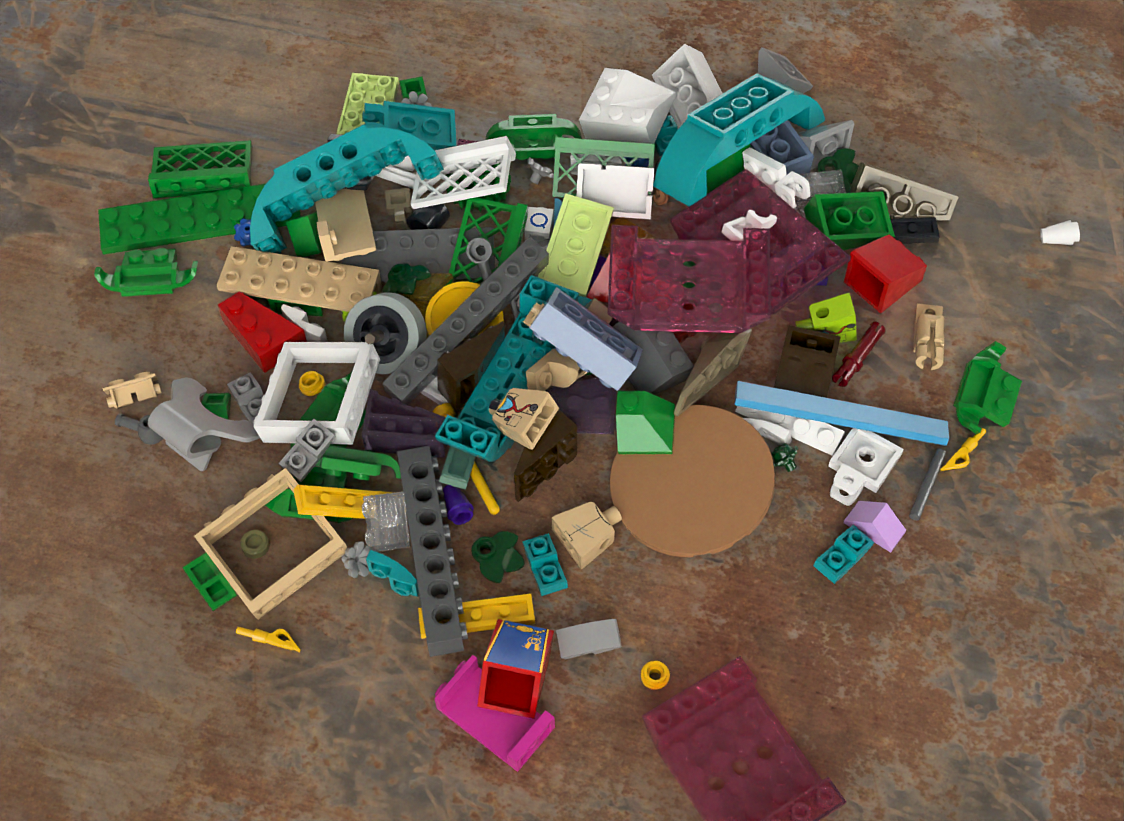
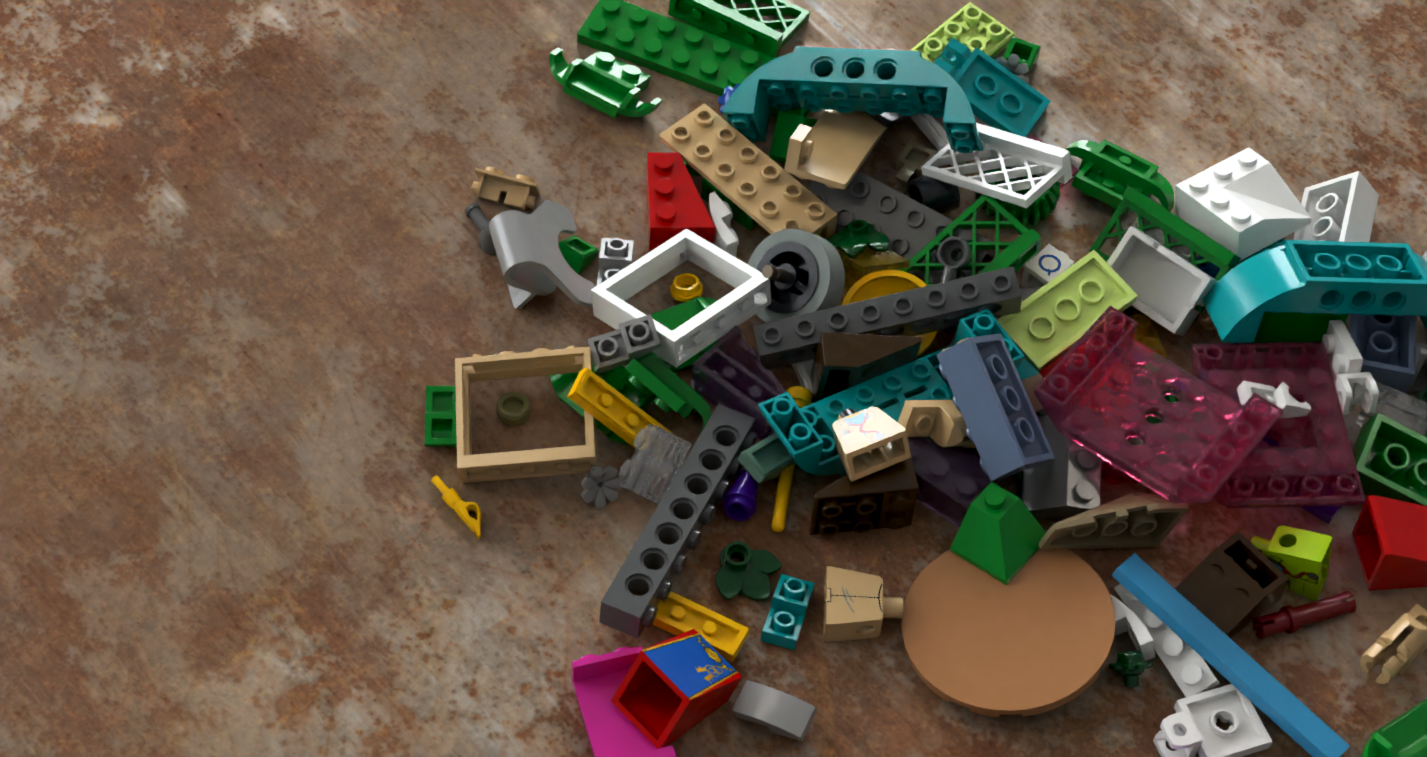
camera: 30 degrees right, 5 degrees down
teal slope [366,550,419,597] -> none
light grey plant [528,157,554,185] -> none

